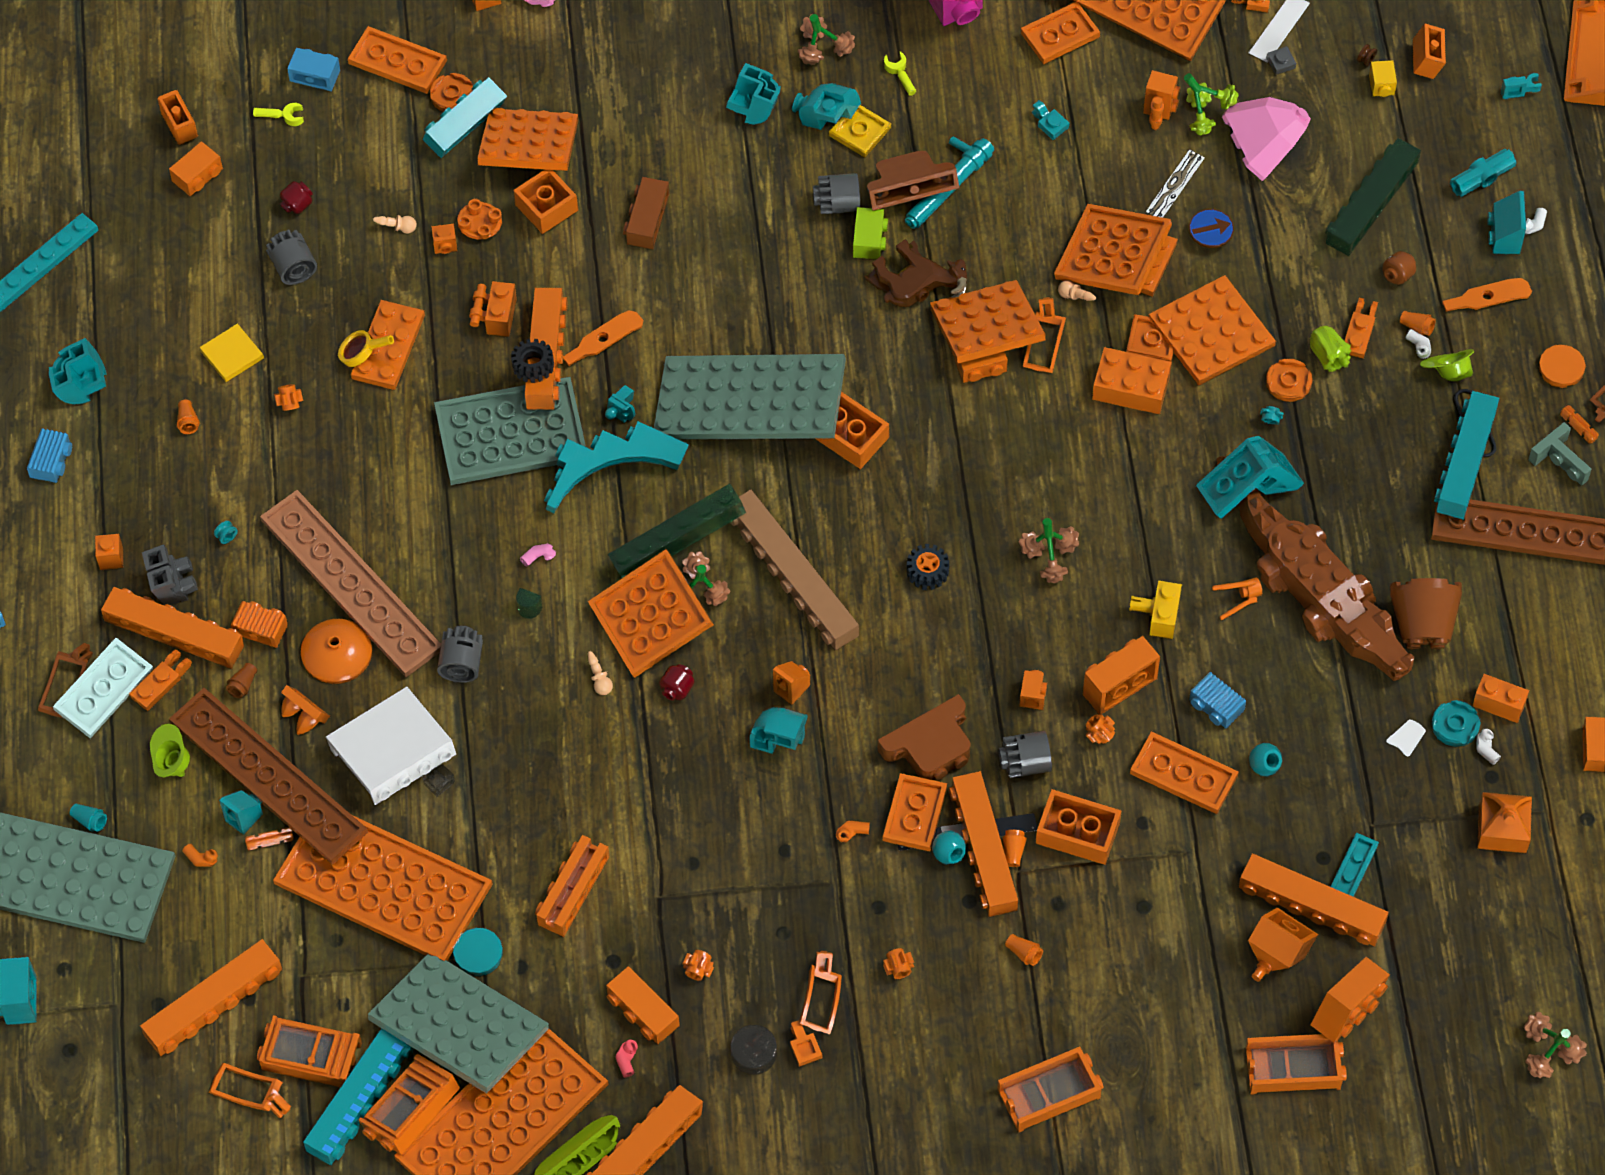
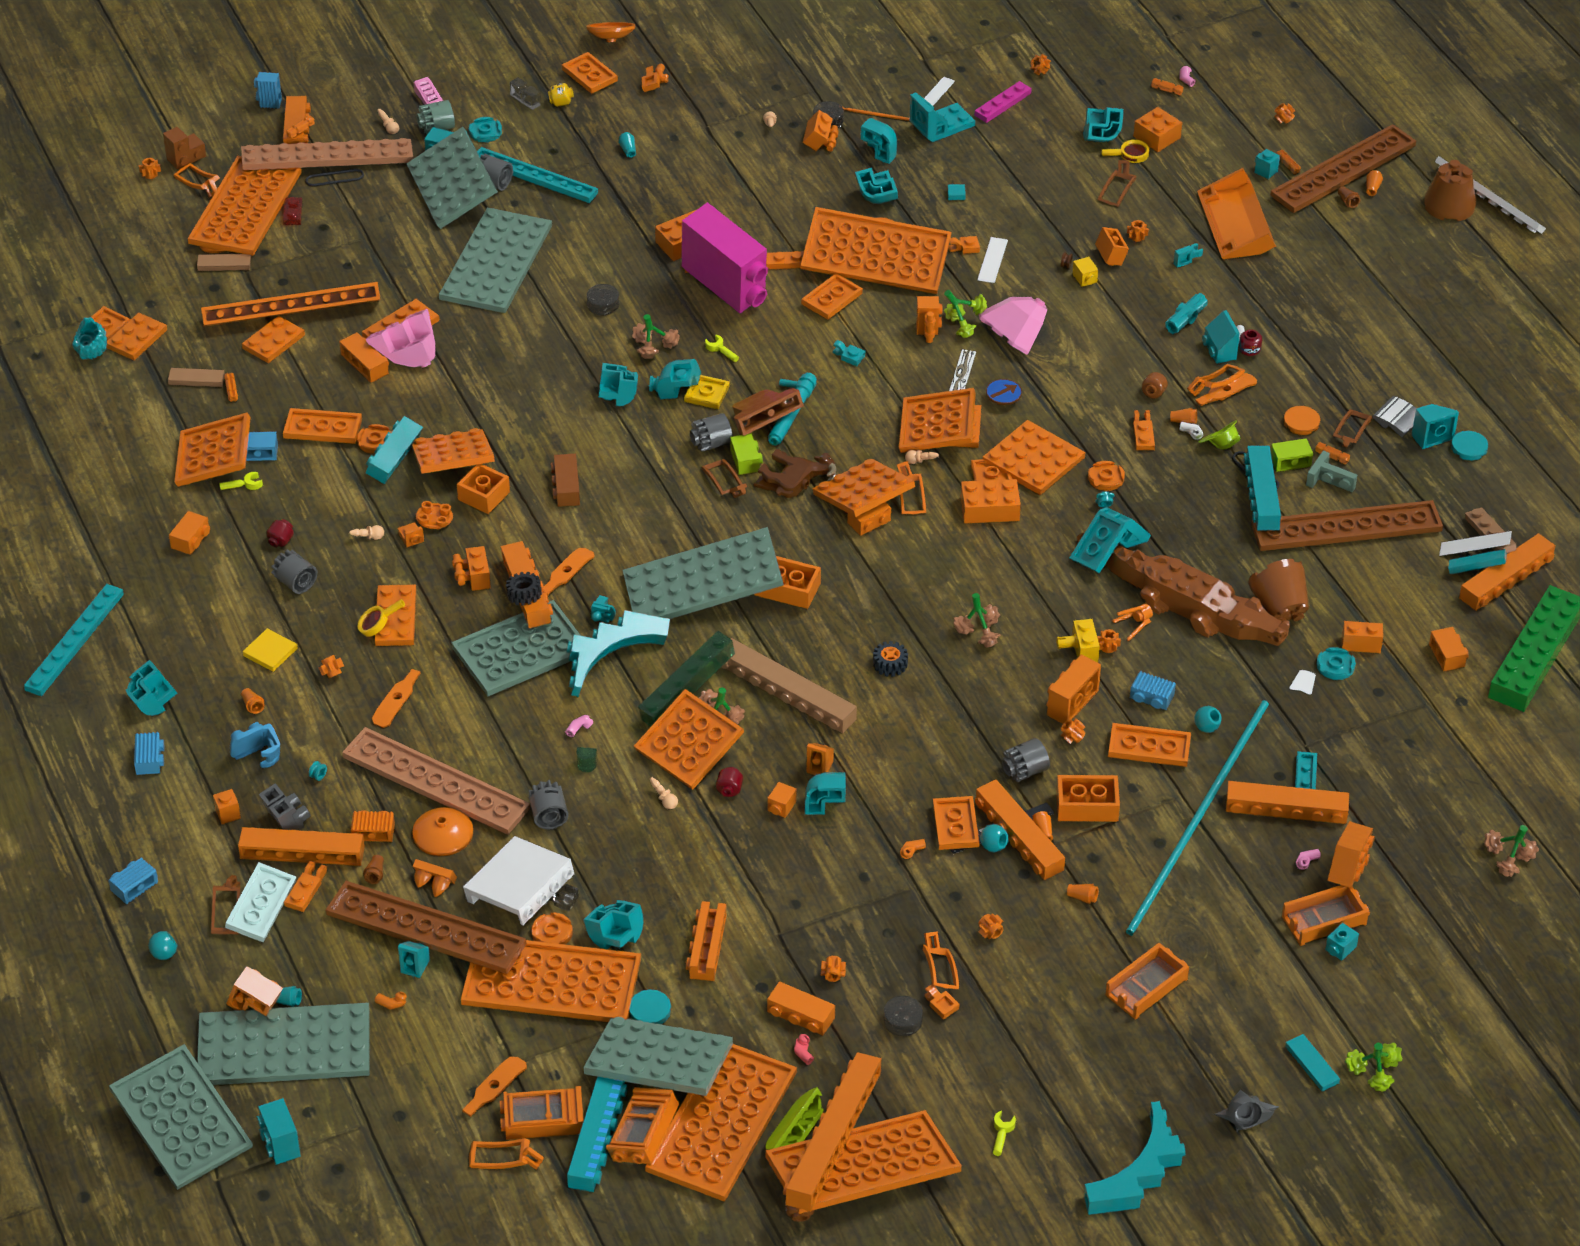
camera: 20 degrees left, 15 degrees down
orange brick [140,939,282,1057] -> none
lime piece [150,724,190,778] -> none
orange brick [158,90,198,145] -> none
orange axle [245,827,294,850] -> none
dark orange brick [878,694,971,780] -> none
orange brick [1020,670,1047,710] -> none
orange piece [1248,908,1319,982] -> none
dark grey plate [1266,46,1297,75] -> none
lime piece [1310,326,1351,372] -> none
clear green brick [1325,138,1421,256] -> none
white arm [1476,729,1501,765] -> none
orange piece [1477,792,1532,853] -> none
none -> orange plate [174,412,251,487]
none -> brick [226,967,283,1016]
none -> dark azure piece [230,722,280,768]
none -> orange piece [372,669,421,728]
none -> orange piece [462,1057,527,1117]
none -> orange tile [532,912,573,945]
none -> teal brick [583,900,644,950]
none -> dark orange sword [701,459,747,498]
none -> orange brick [768,782,797,818]
none -> orange gear [1097,629,1121,653]
none -> teal piece [1126,700,1269,936]
none -> orange gear [1127,220,1149,242]
none -> orange sword [1187,364,1245,397]
none -> dark red head [1238,329,1263,356]
none -> lime brick [1270,438,1313,472]
none -> bright pink arm [1296,849,1321,870]
none -> teal brick [1325,923,1359,961]

